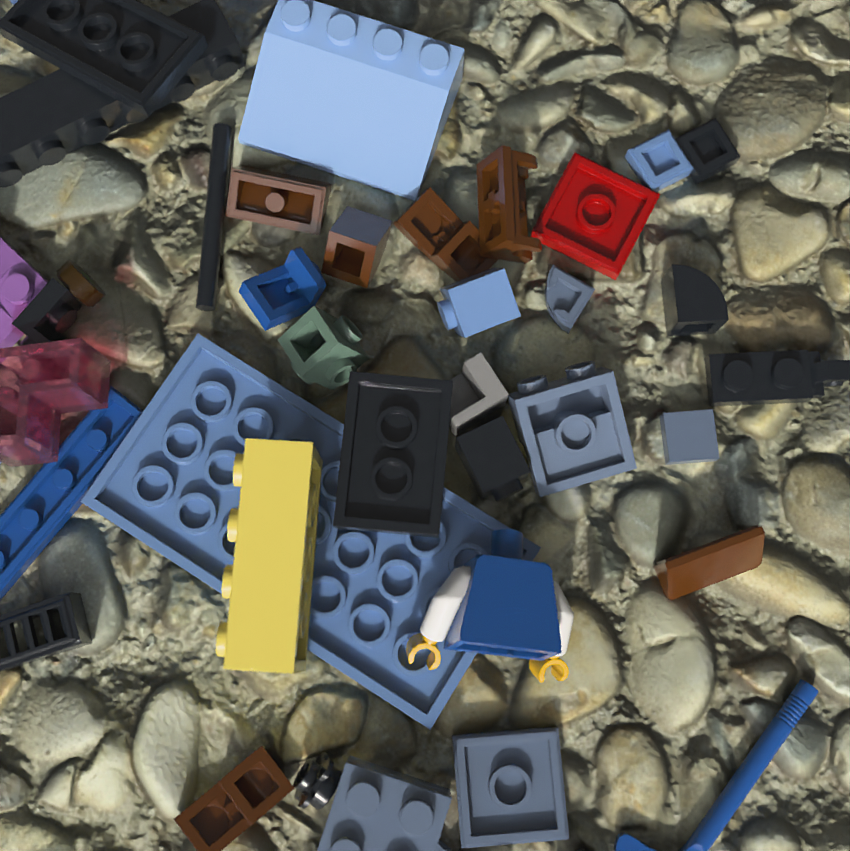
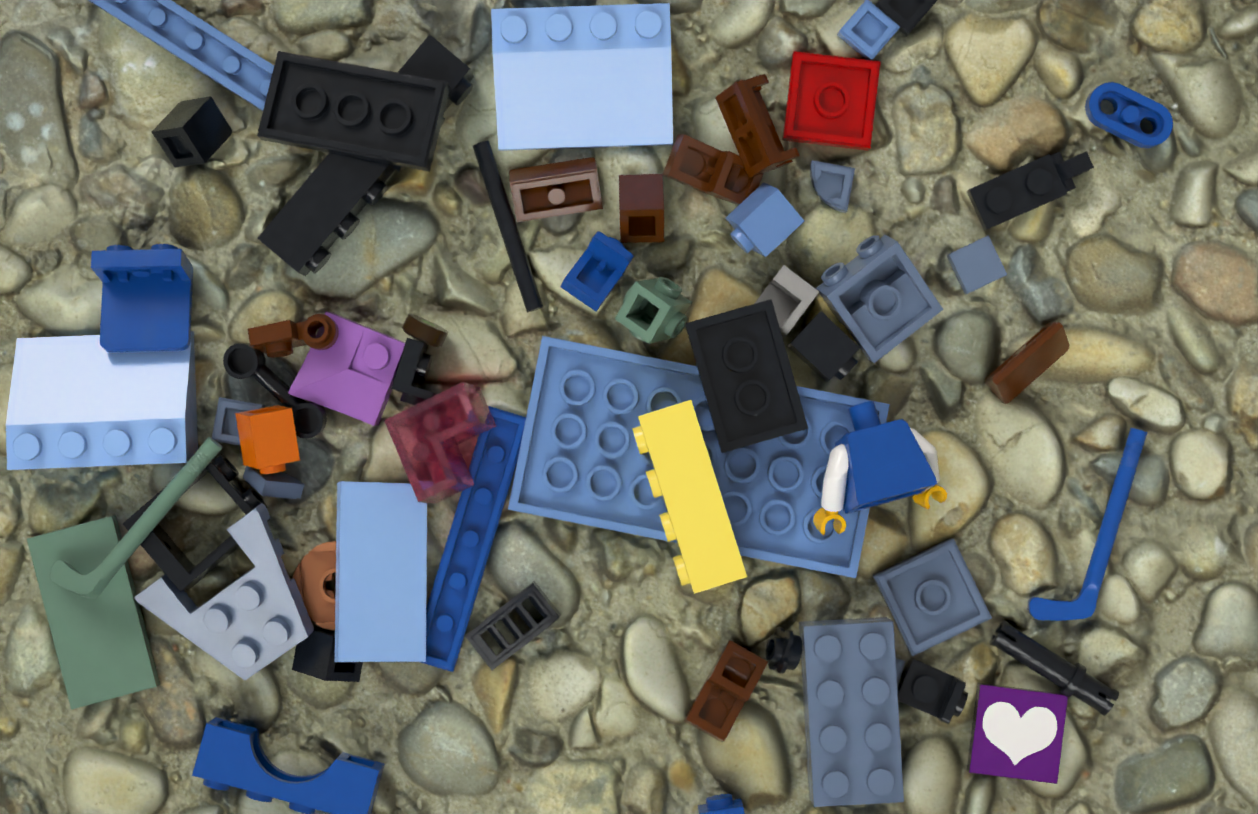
camera: 15 degrees left, 10 degrees up
black brick [661,264,729,336] -> none

